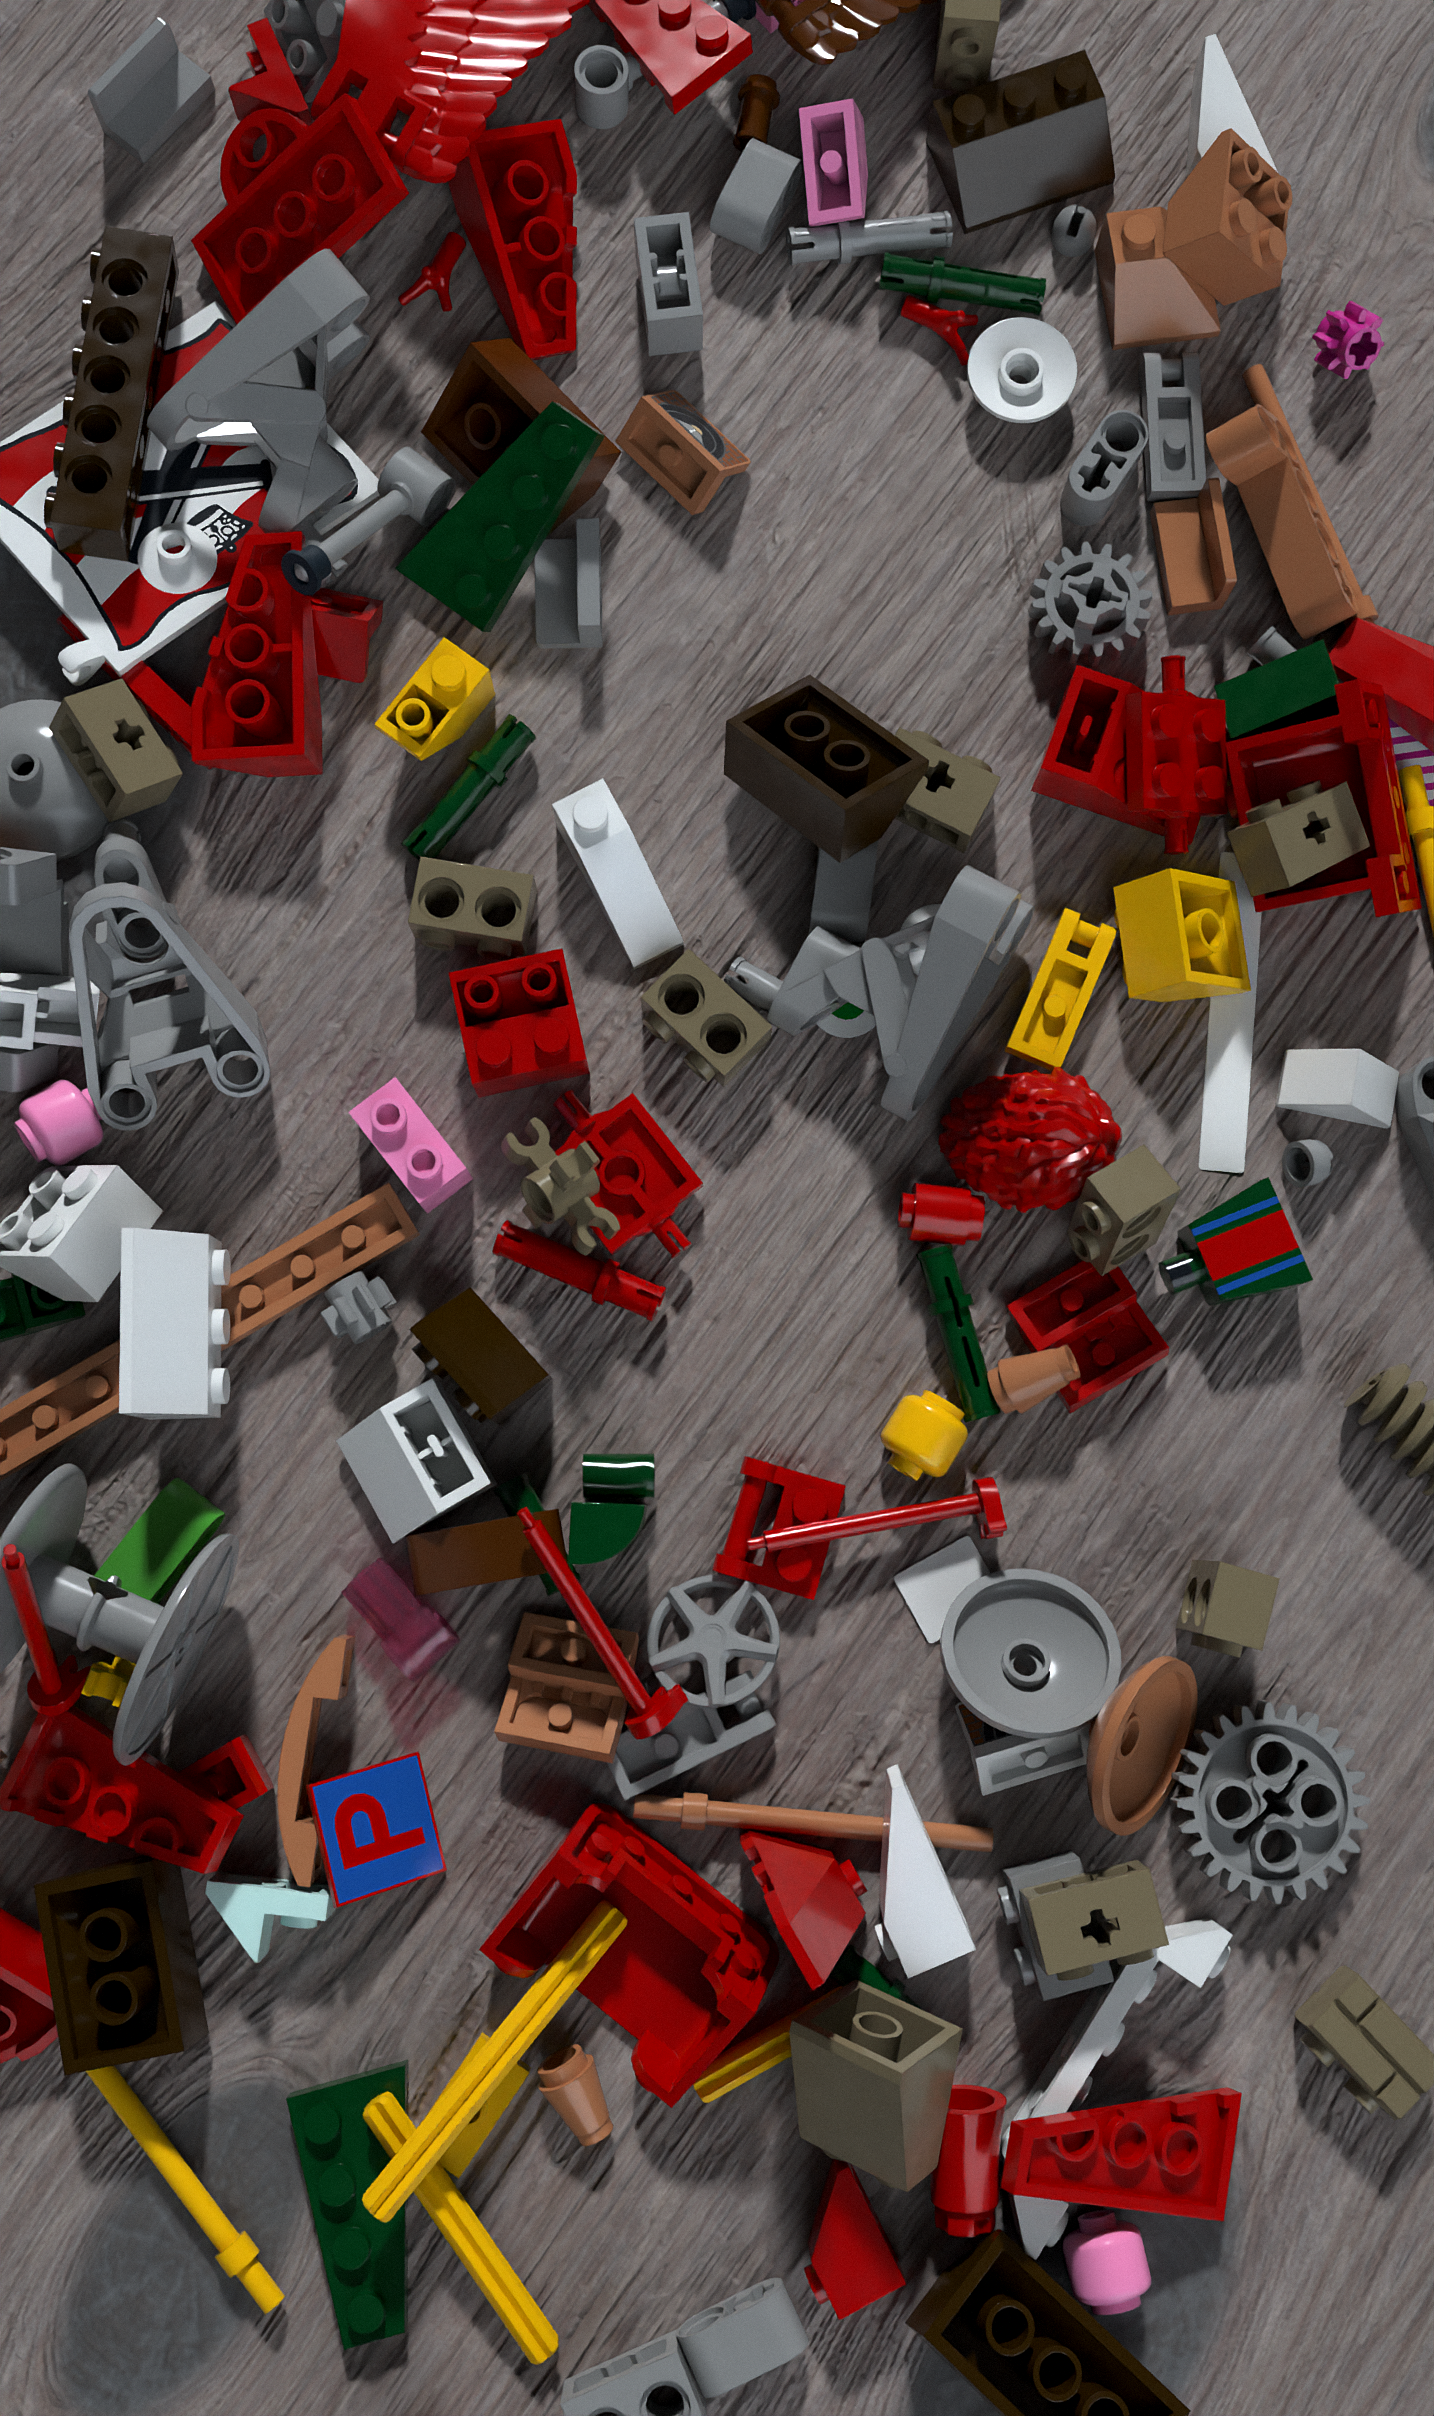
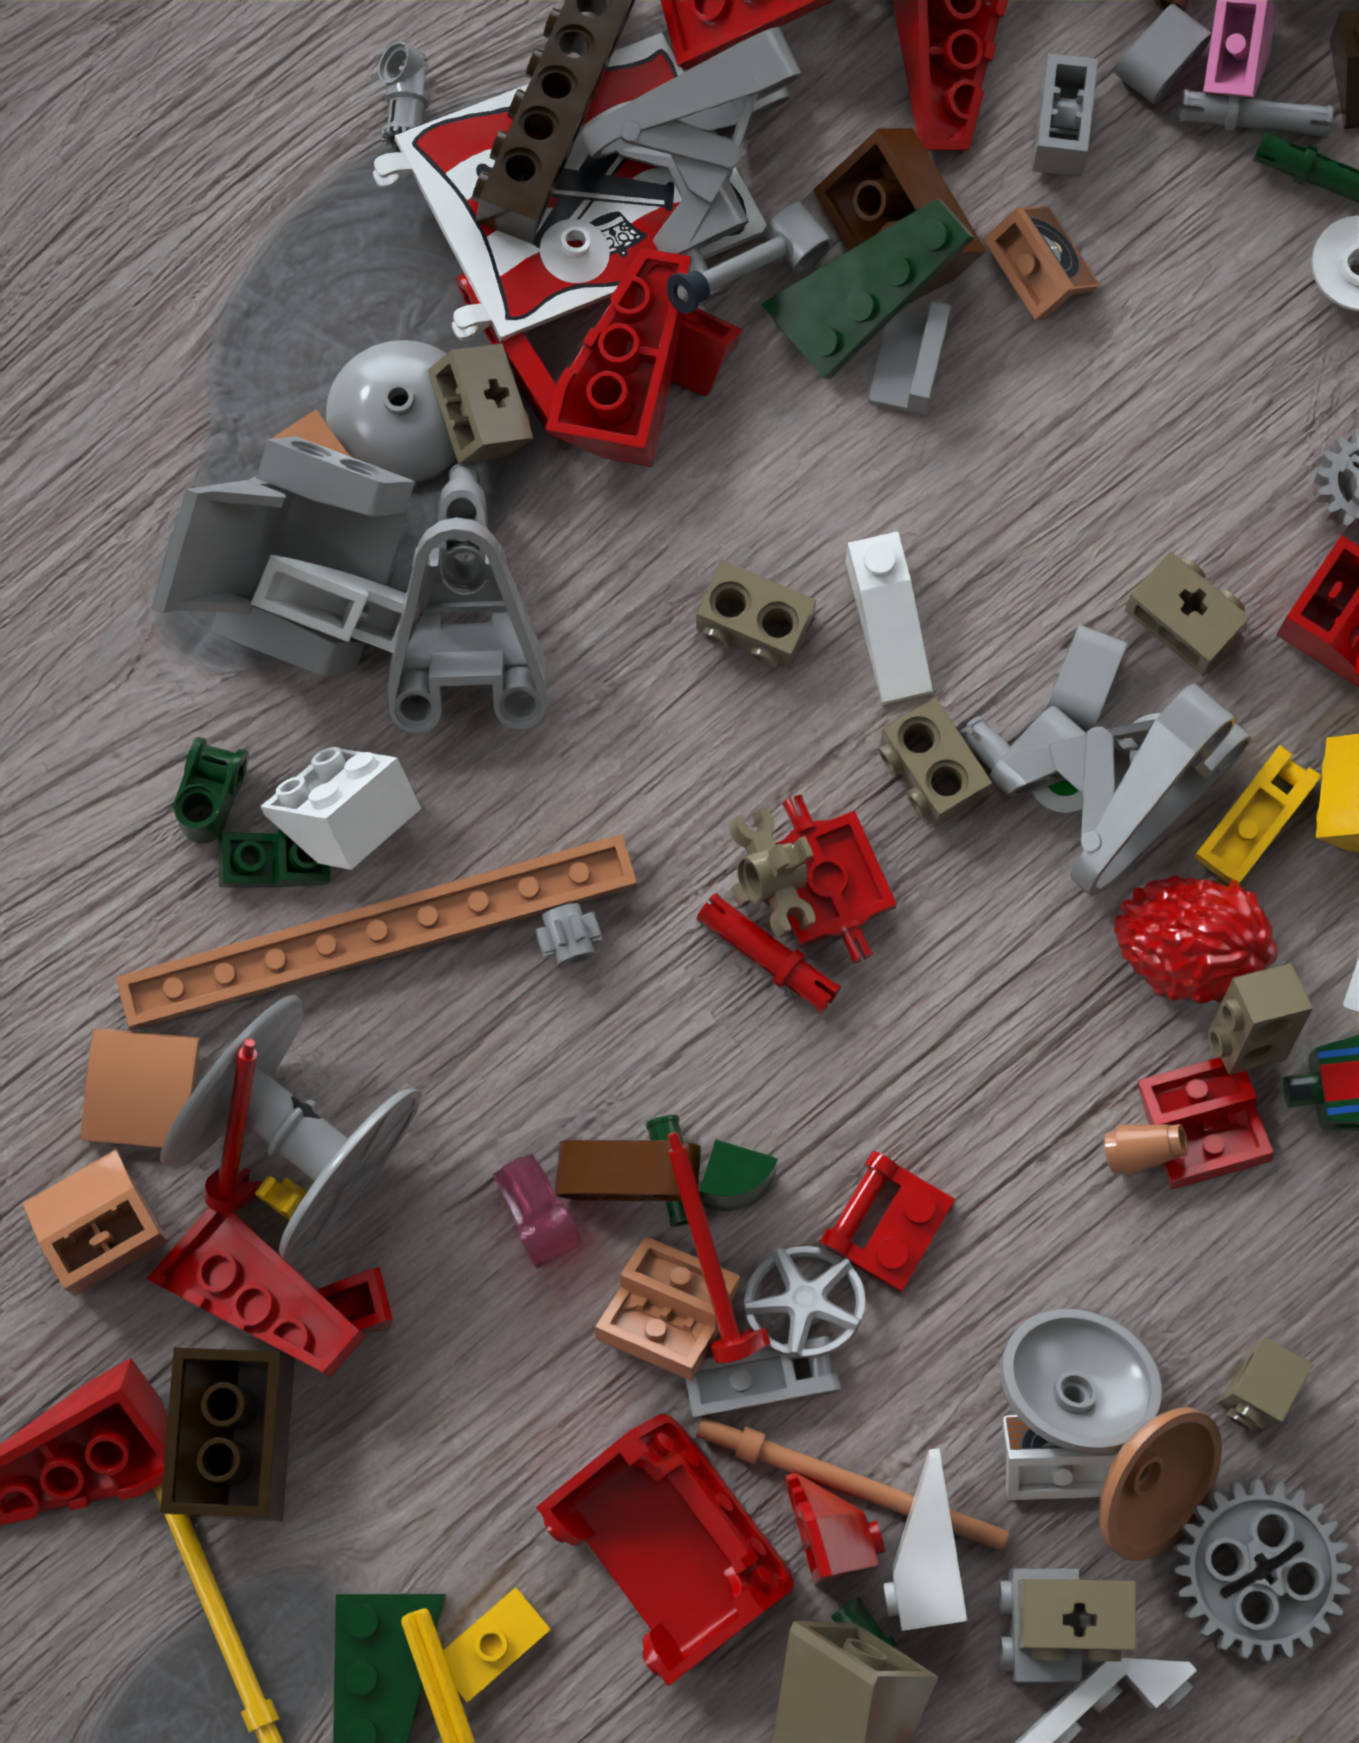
camera: 20 degrees right, 5 degrees down
bright pink head [14,1080,103,1166] -> none
bright green beam [94,1477,225,1604] -> none
white slope [119,1228,231,1420] -> none
light aqua slope [205,1871,336,1963] -> none
nougat slope [277,1635,356,1887] -> none
blue piece [306,1751,447,1908] -> none
white slope [336,1378,497,1544] -> none
bright pink brick [348,1077,473,1214] -> none
yellow axle [362,1900,628,2223] -> none
yellow slope [374,637,495,761] -> none
red bar [398,232,466,312] -> none
dark green pin [401,714,537,860] -> none
dark brown slope [409,1287,553,1425] -> none
red slope [448,948,590,1098] -> none
nougat cone [537,2044,614,2146] -> none
dark green piece [583,1454,655,1498] -> none
yellow axle [693,1986,842,2103] -> none
dark brown slope [724,675,929,863] -> none
red piece [746,1477,1007,1552] -> none
yellow head [880,1390,968,1481] -> none
white sticker [894,1536,990,1643] -> none
red brick [898,1183,985,1246] -> none
red bar [901,295,978,366] -> none
dark green pin [916,1244,1001,1423] -> none

